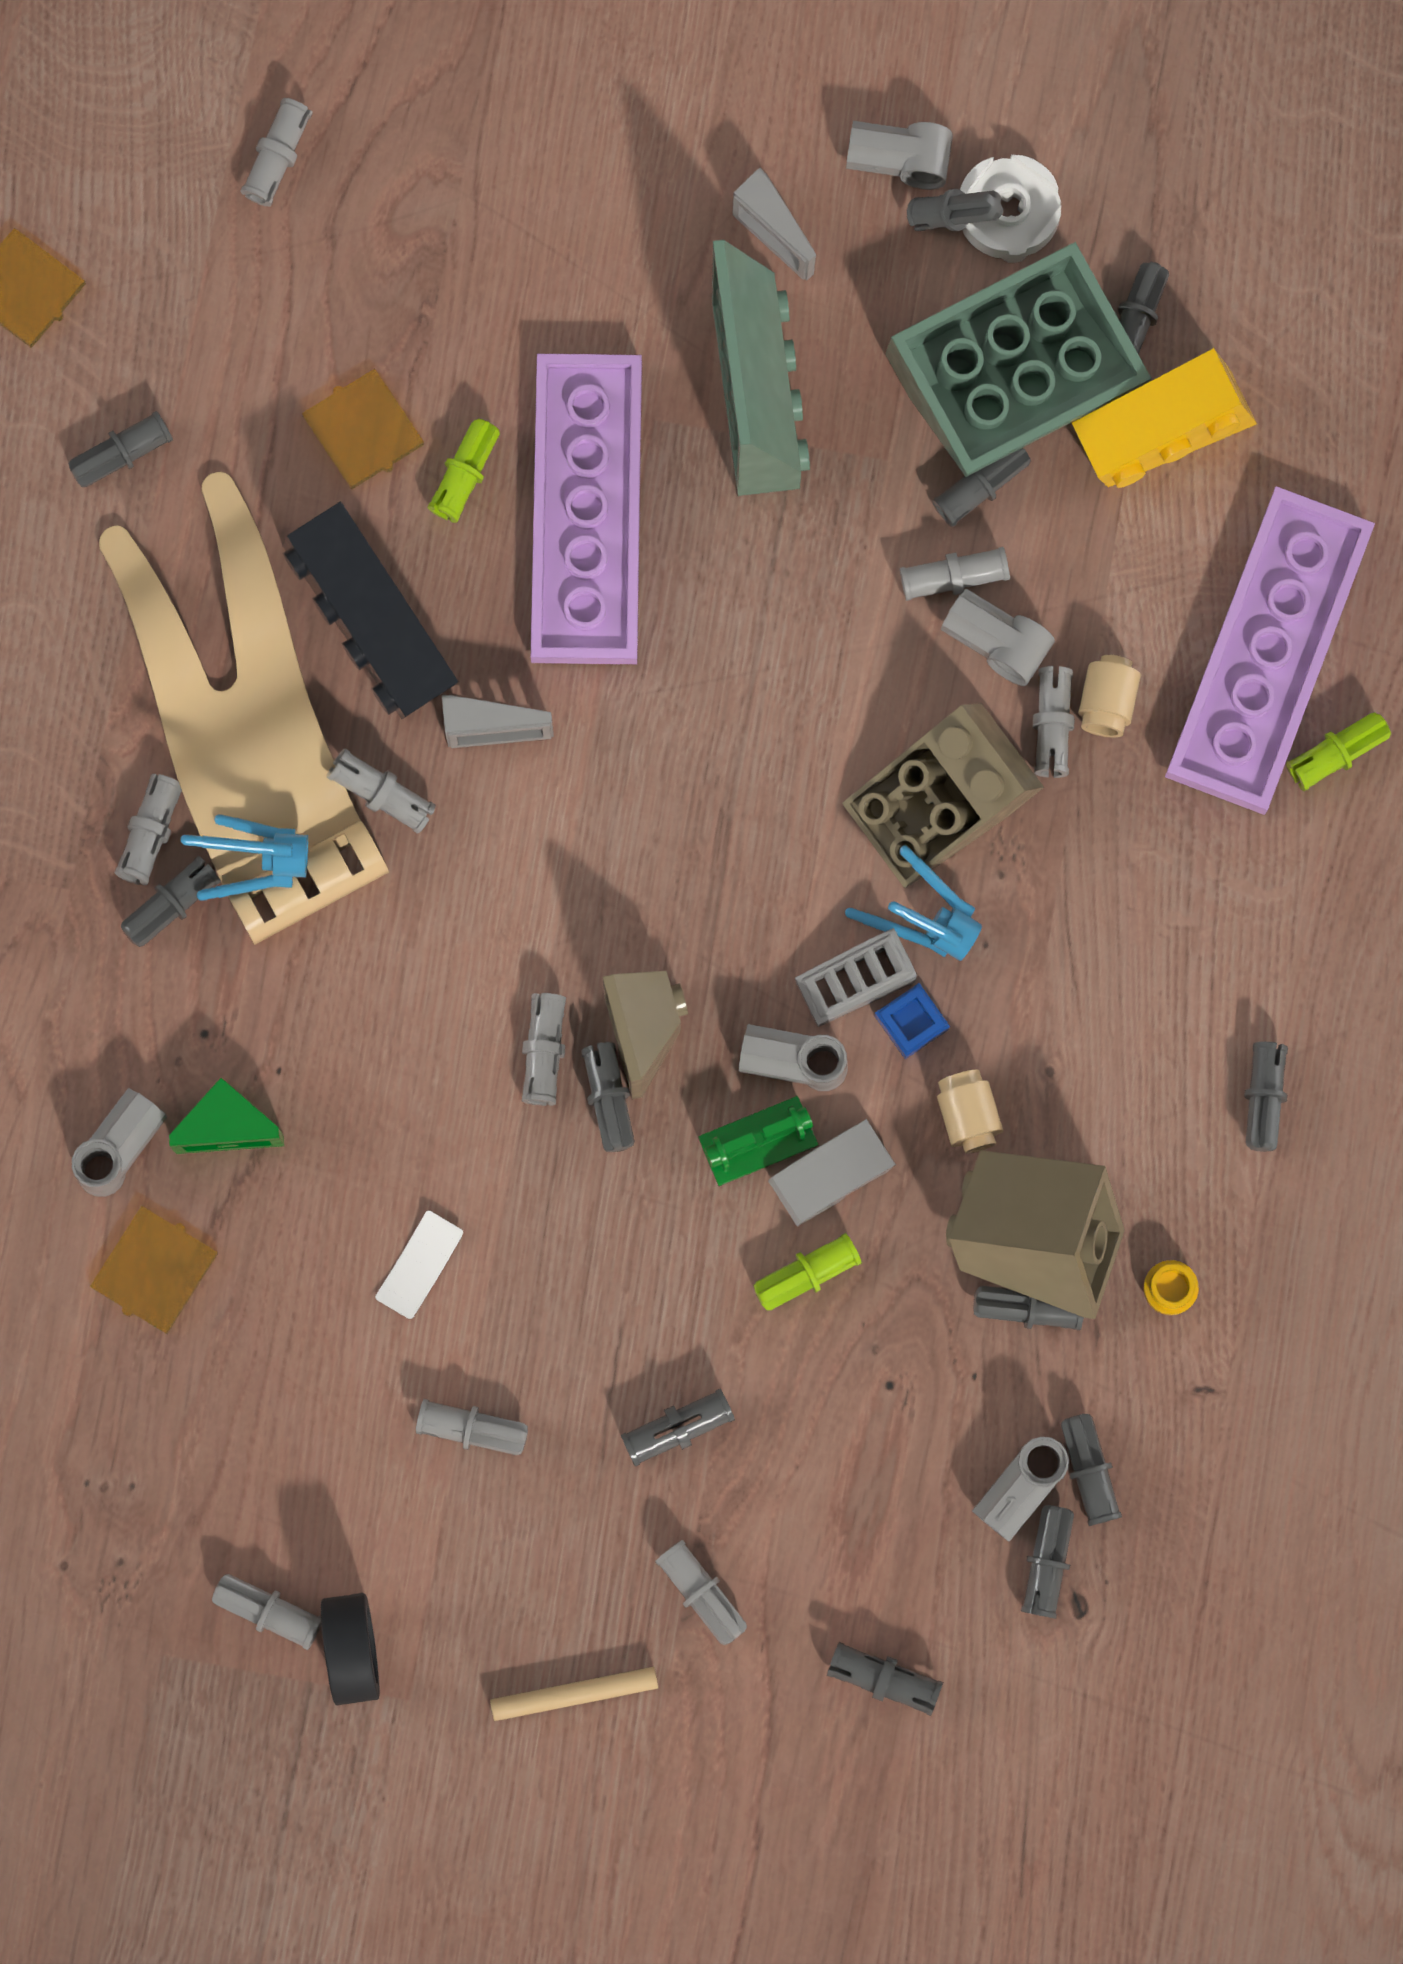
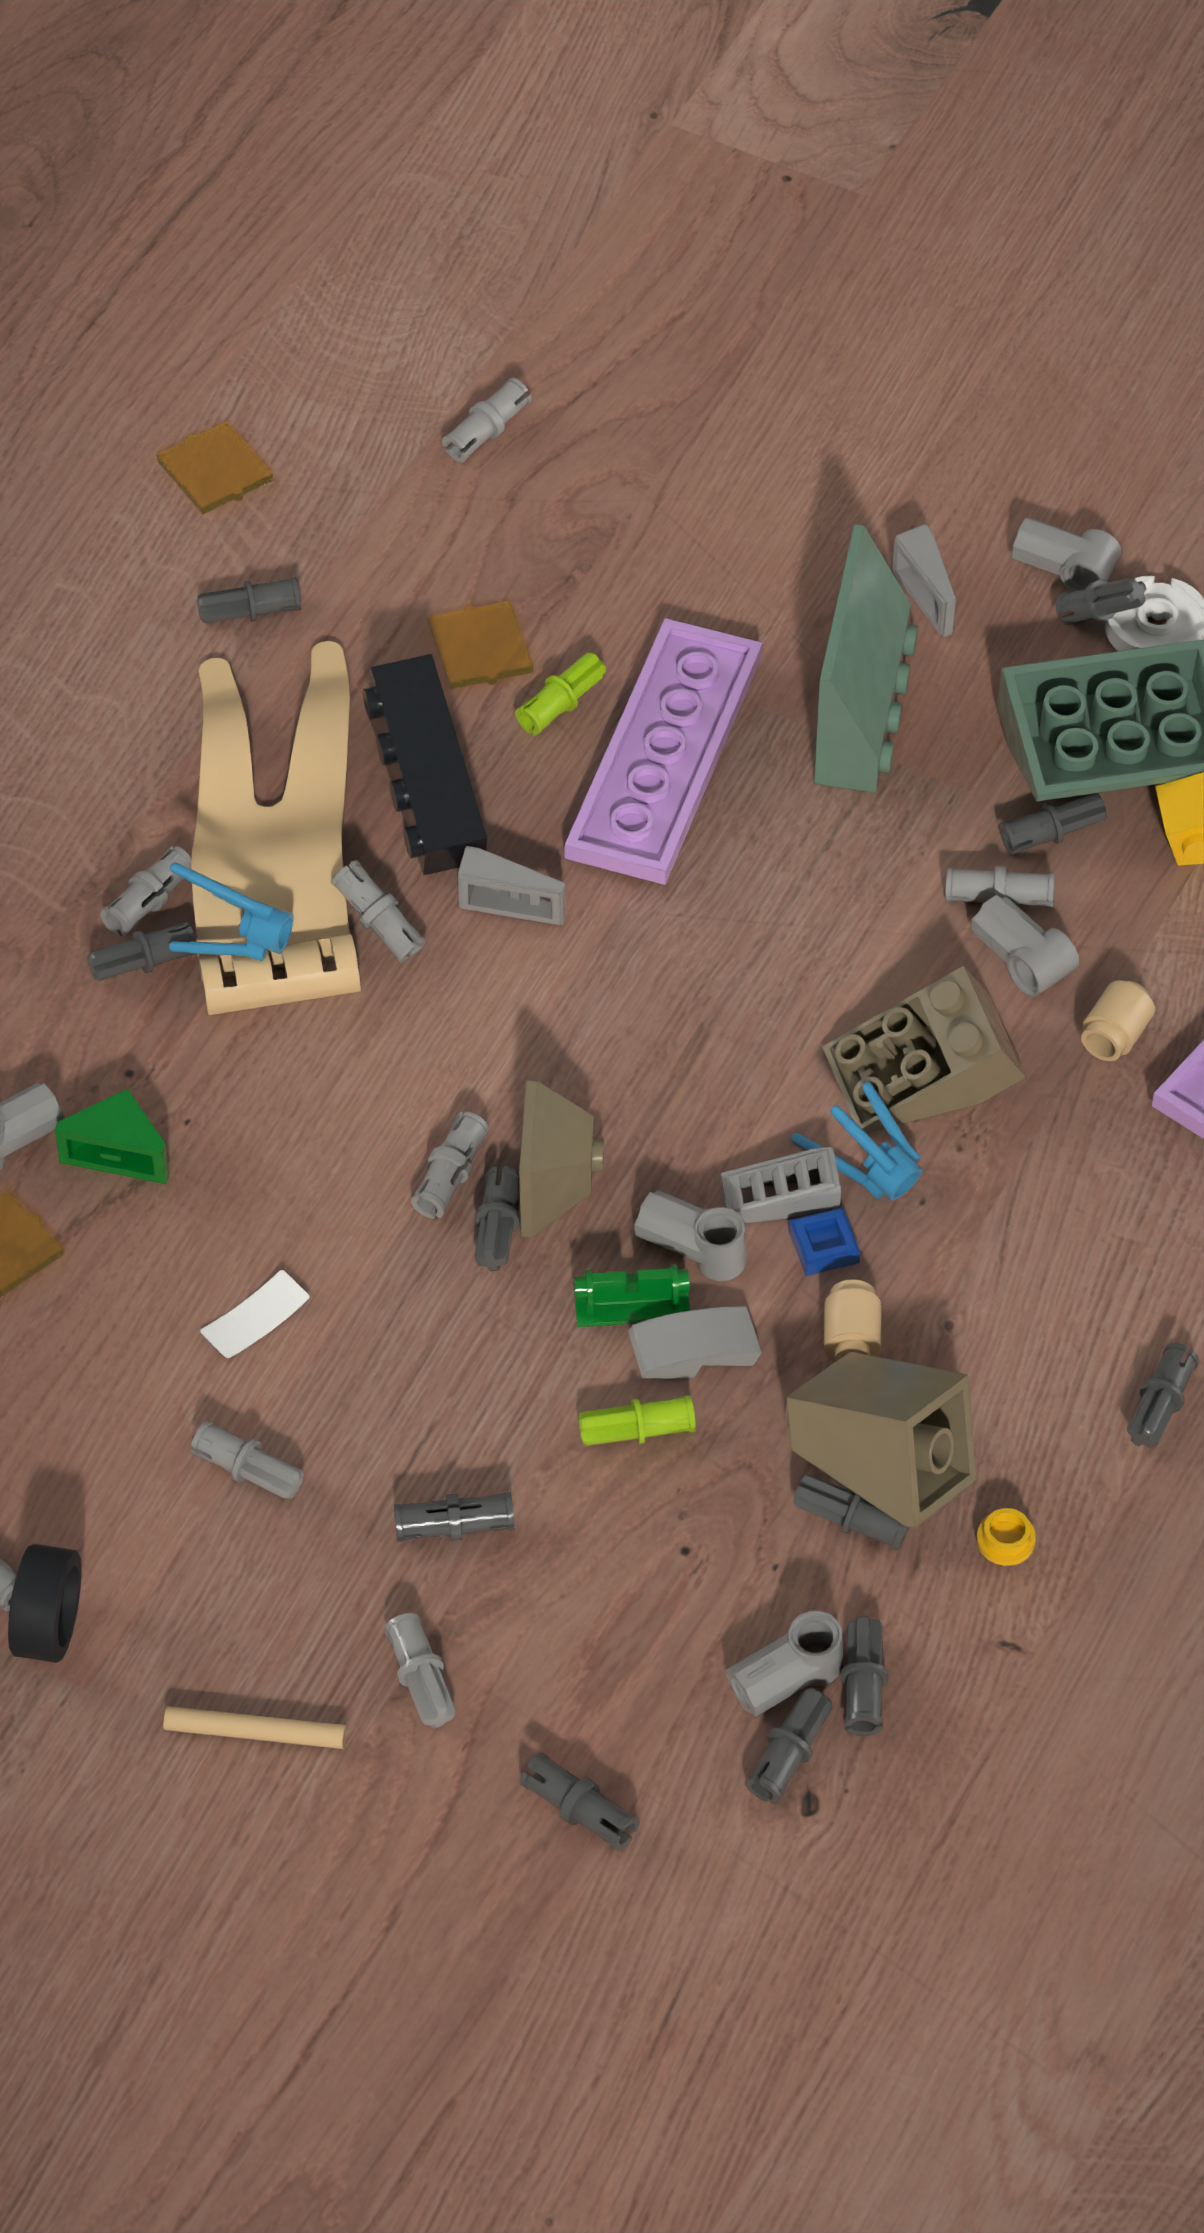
camera: 20 degrees right, 25 degrees down
light grey pin [1033,666,1075,778] -> none

